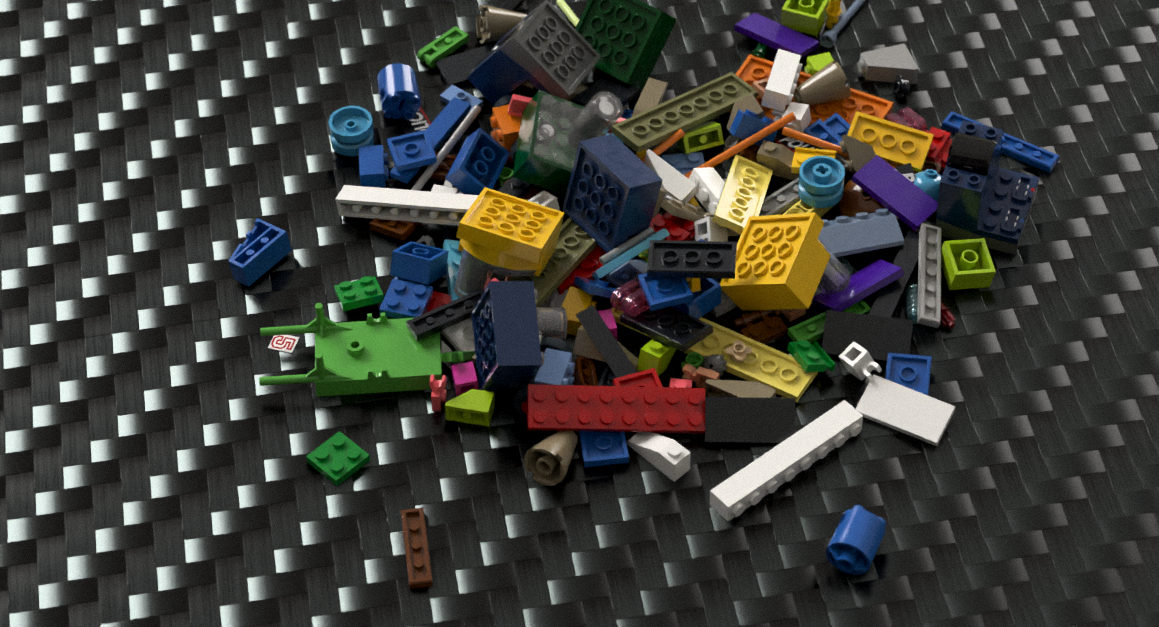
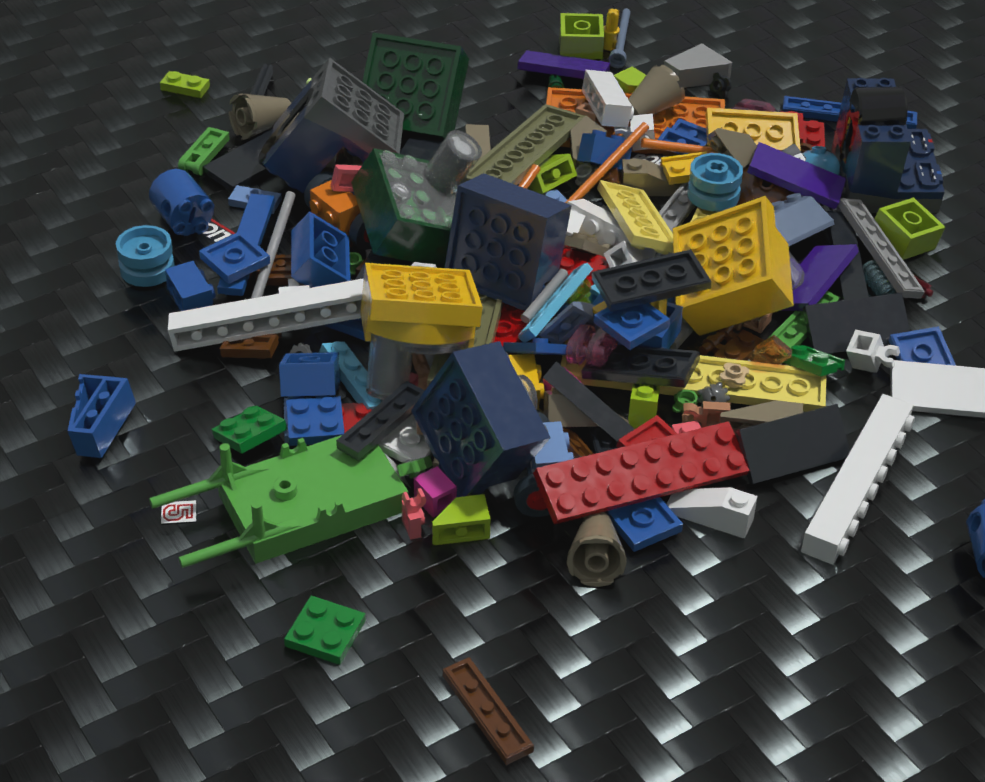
camera: 25 degrees left, 5 degrees down
none -> clear orange plate [747,335,792,365]

